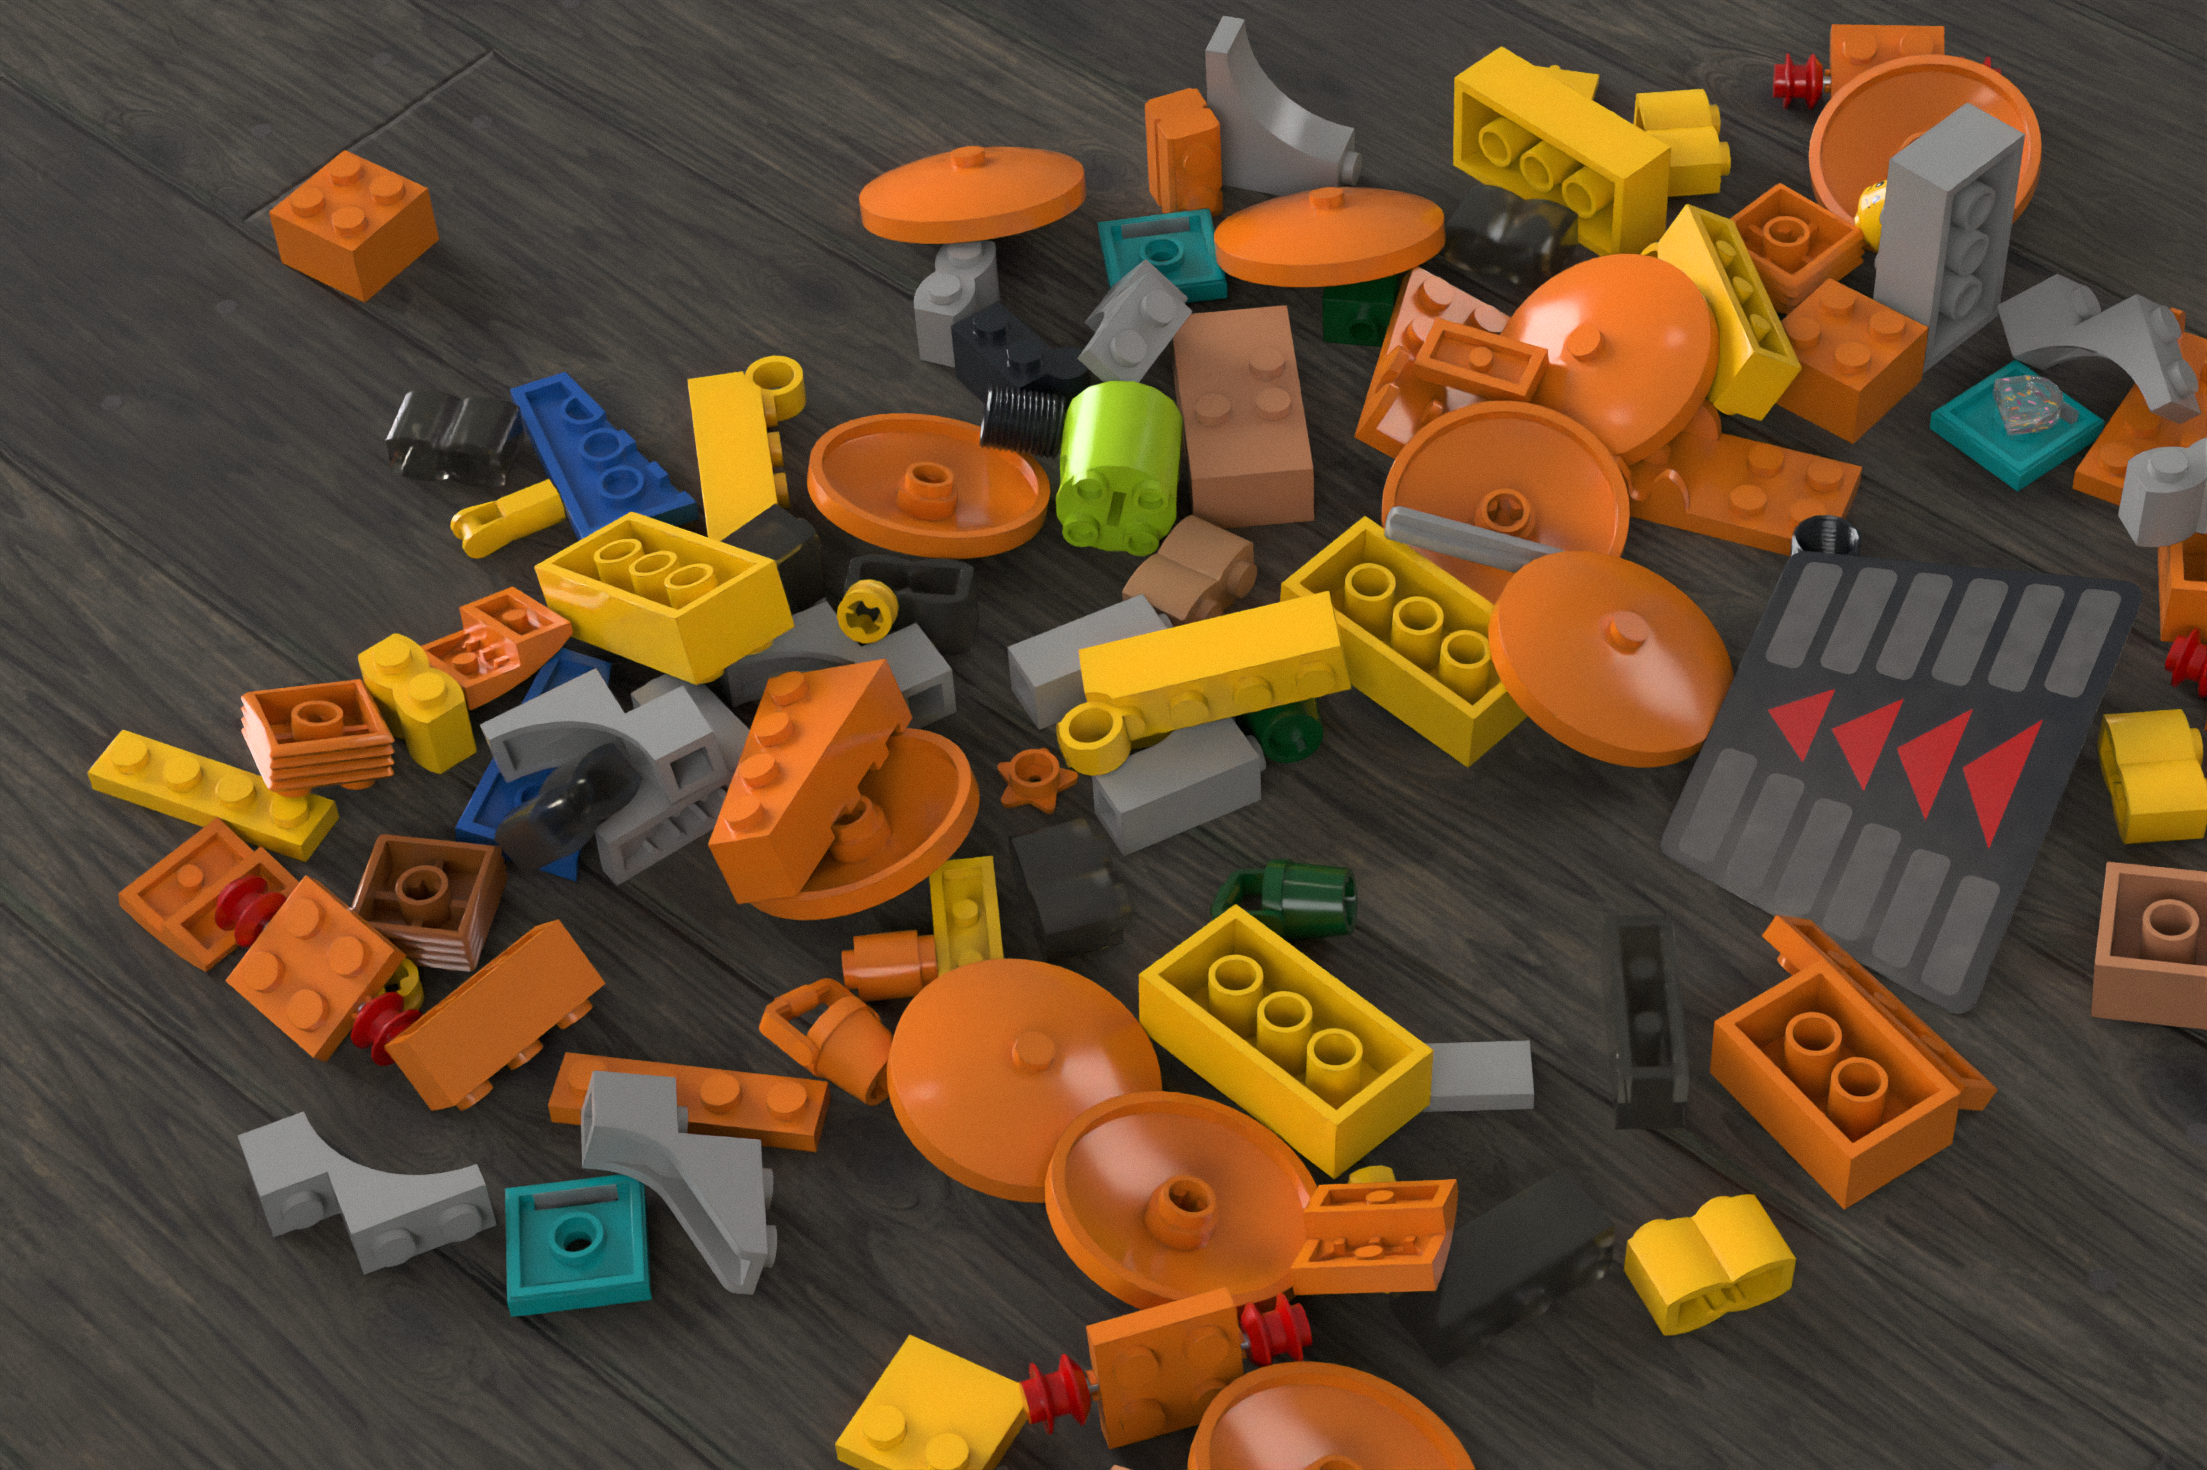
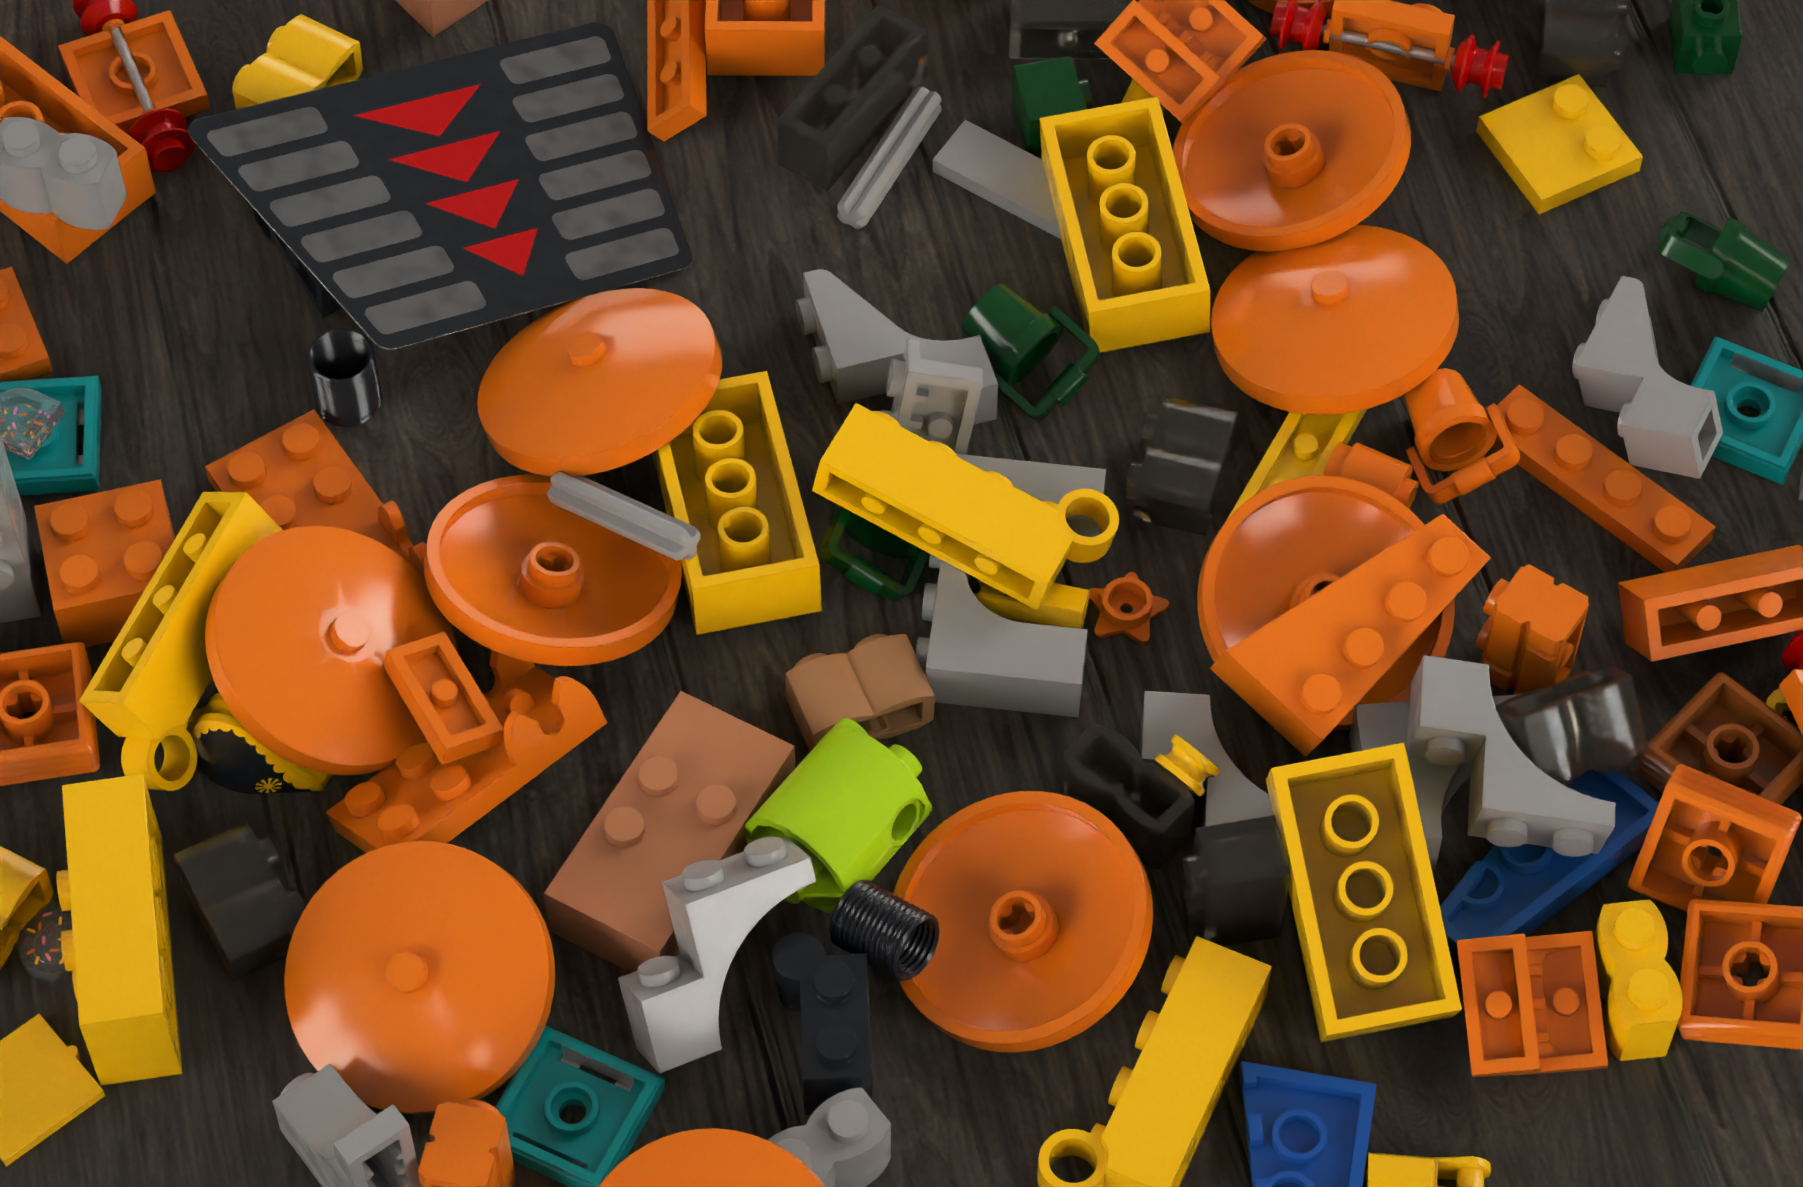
camera: 150 degrees left, 10 degrees up
none -> light grey arch [795,269,998,425]
none -> light grey axle [837,86,941,229]
none -> light grey bracket [880,338,983,455]
none -> dark green brick [1012,56,1093,156]
none -> orange brick [1475,564,1589,700]
none -> orange brick [1628,764,1802,913]
none -> dark green piece [1657,211,1791,312]

